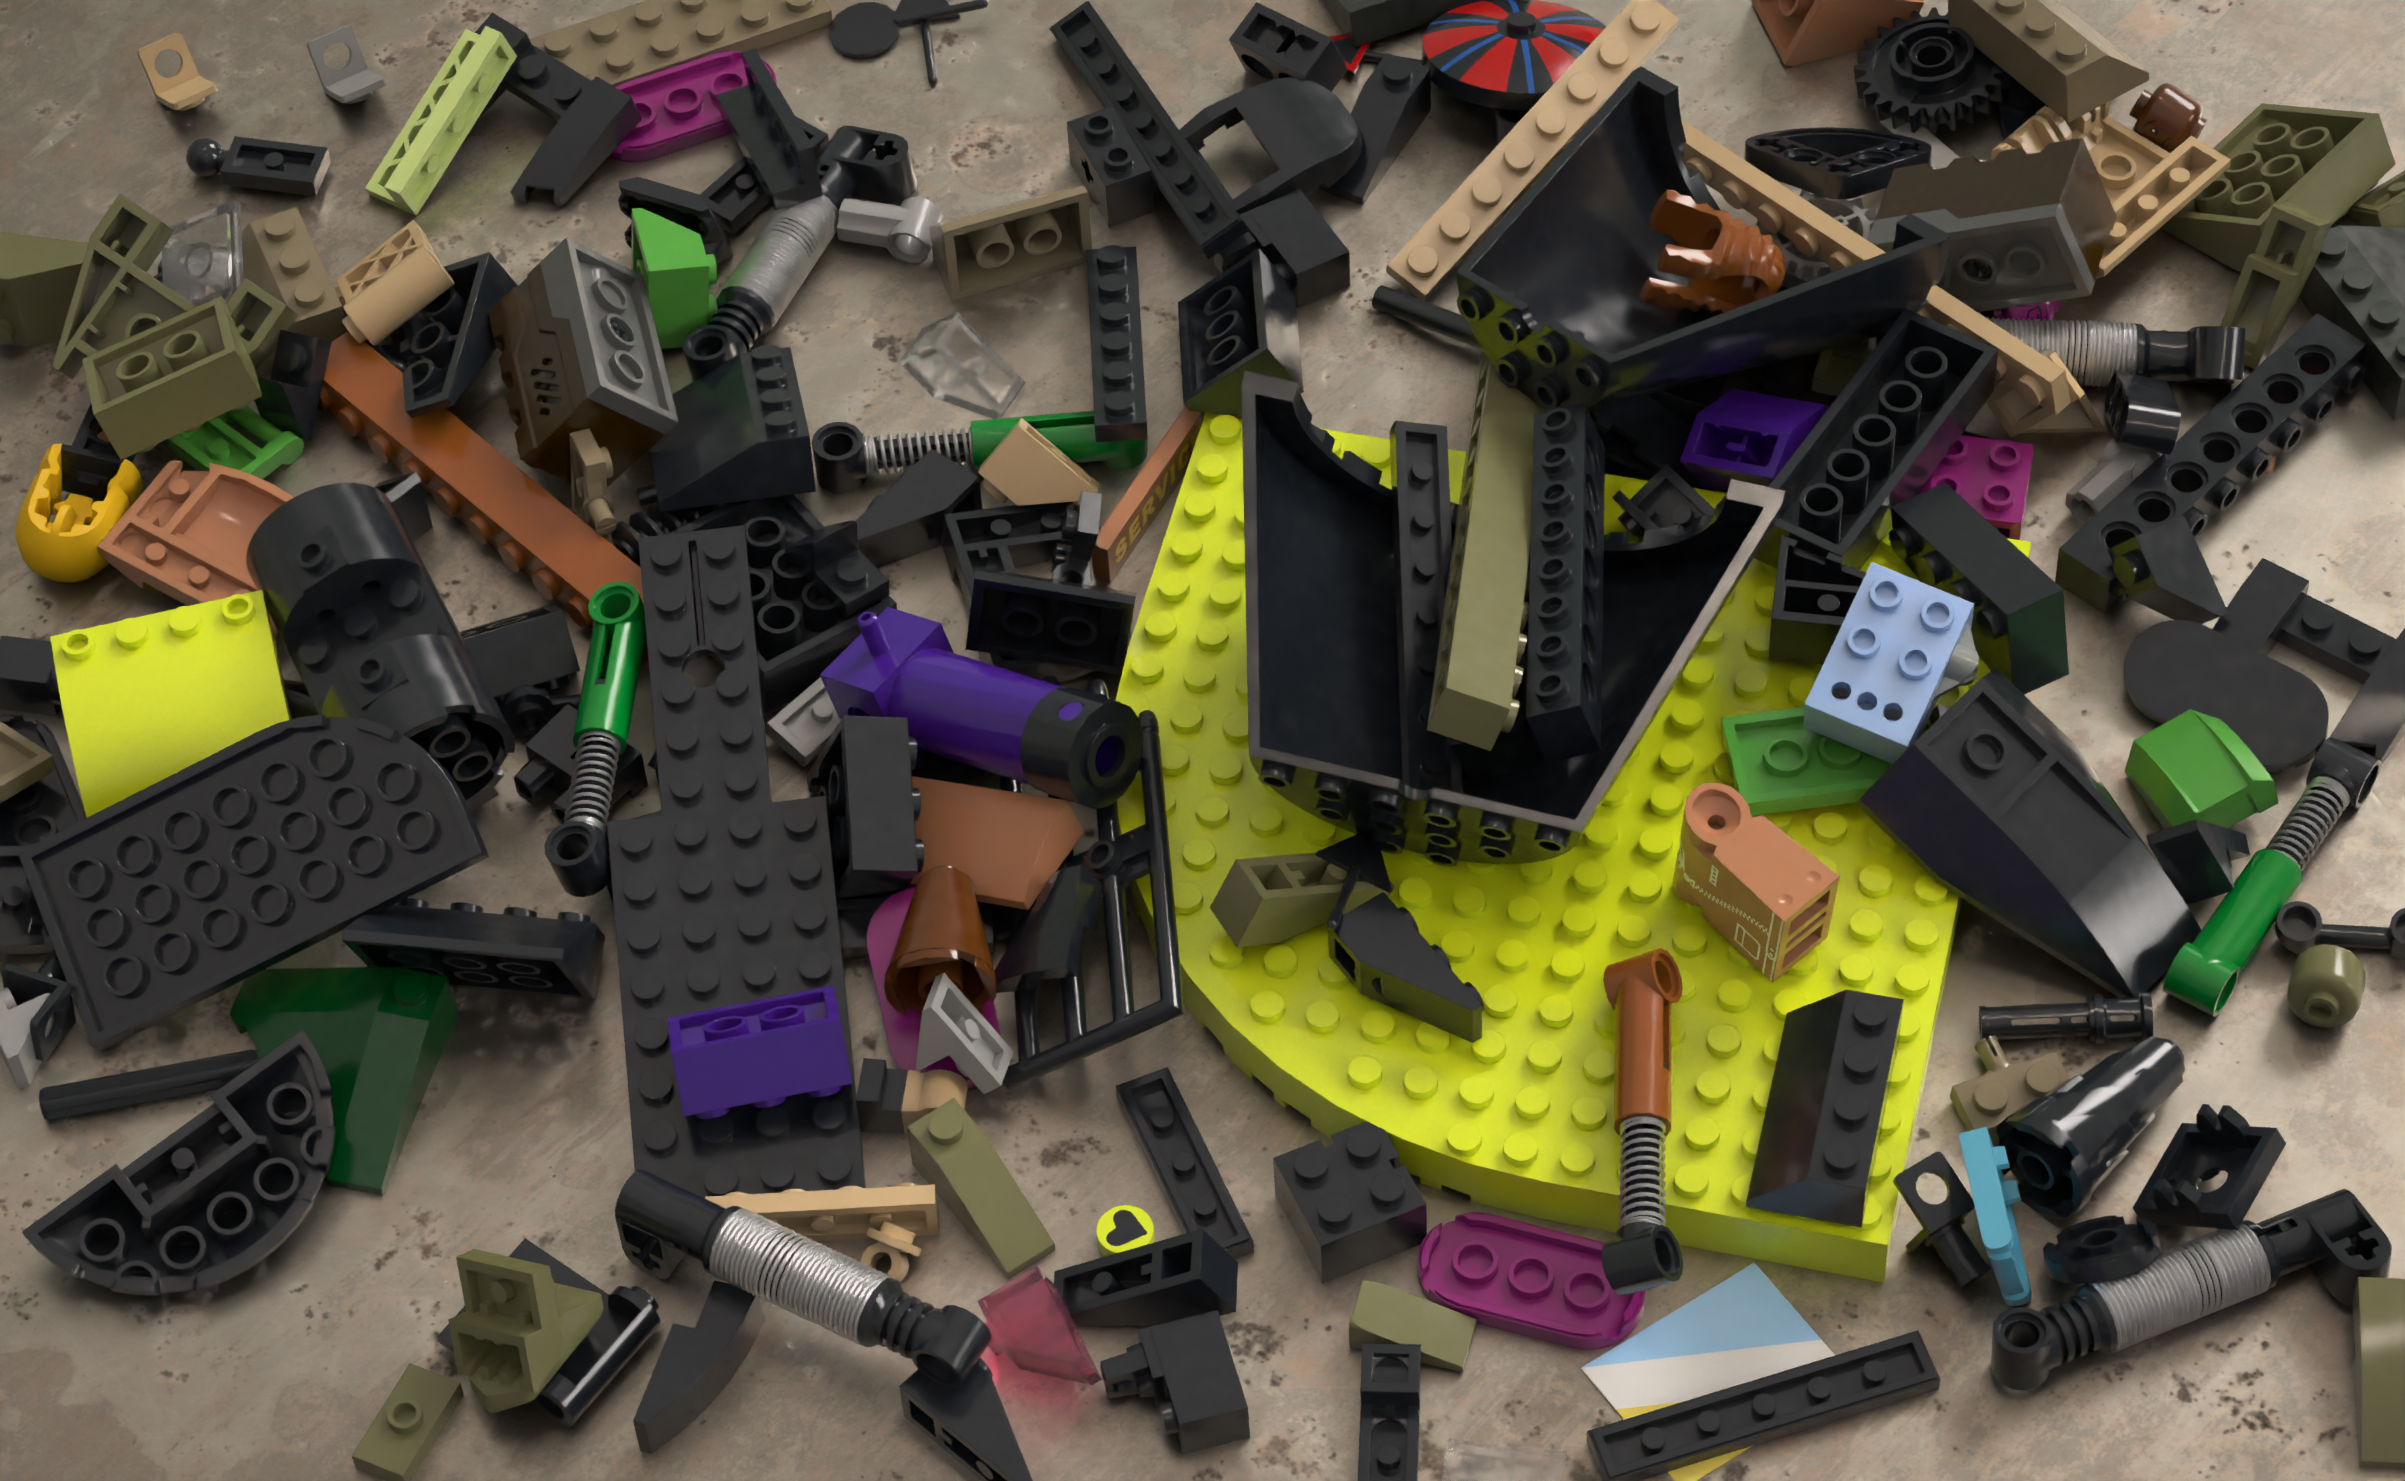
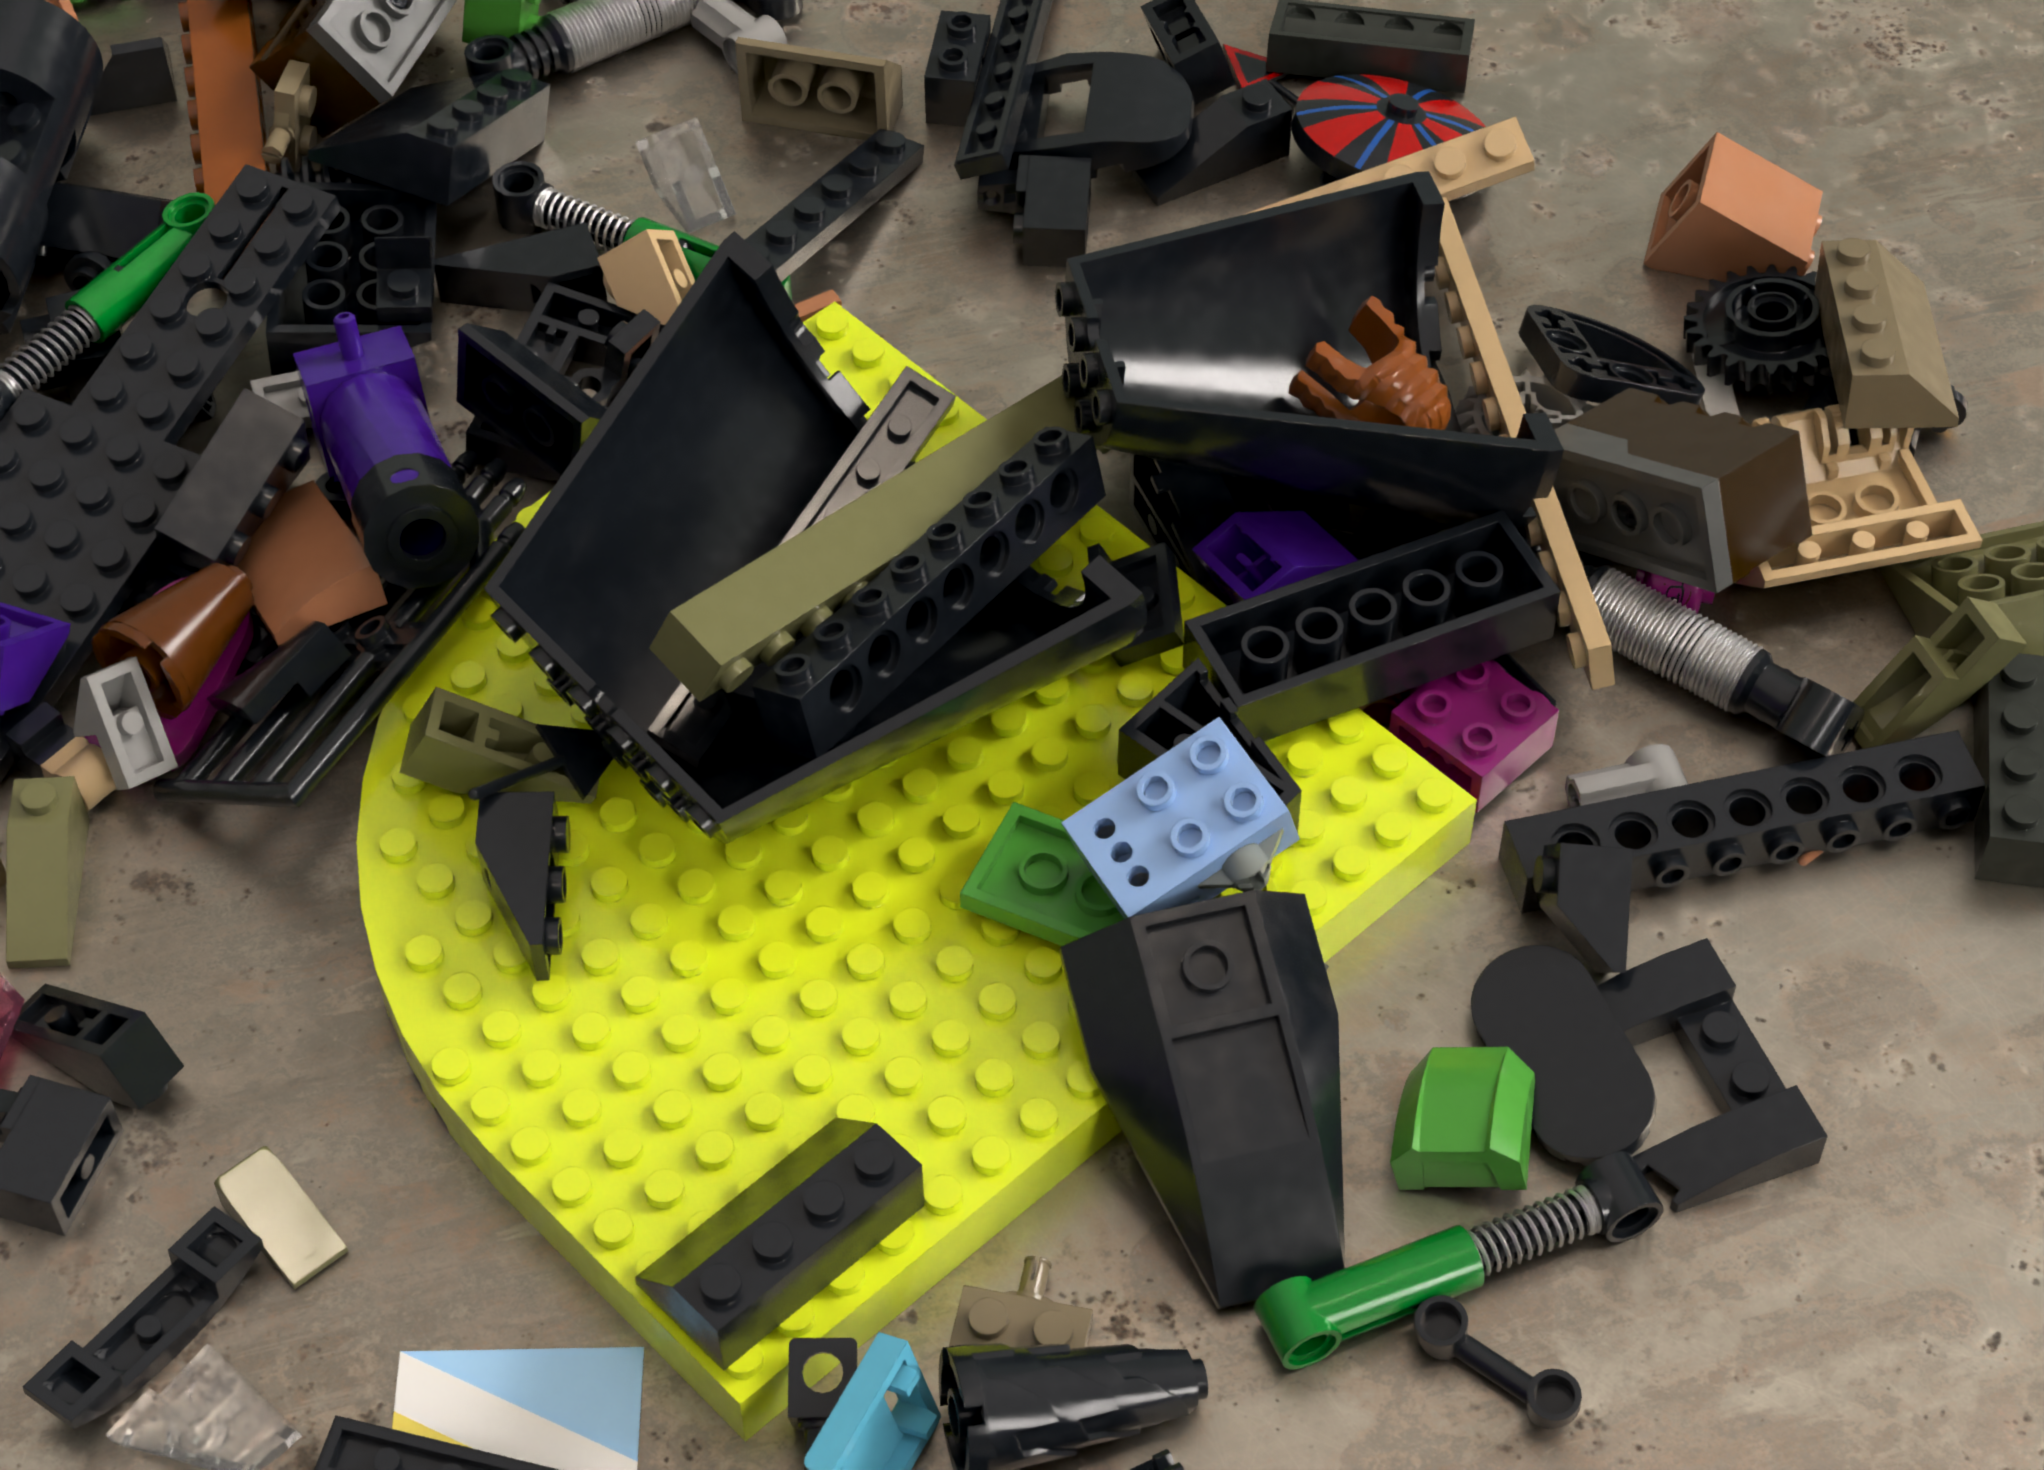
camera: 30 degrees right, 0 degrees up
neon yellow tile [1096,1205,1155,1257] -> none
black tile [1116,1067,1254,1259] -> none
black slope [1178,249,1304,417] -> none
black piece [1273,1121,1427,1284] -> none
magenta tile [1417,1212,1645,1350] -> none
piece [1602,948,1683,1296] -> none
nougat piece [1672,783,1840,983] -> none
black wedge [1889,483,2069,695] -> none
black pin [1979,992,2153,1045] -> none
tan slope [1986,349,2106,438] -> none
black beam [2104,370,2181,455] -> none
reddish brown head [2129,83,2207,153] -> none
black slope [2146,819,2250,904] -> none
olive head [2287,944,2366,1028] -> none

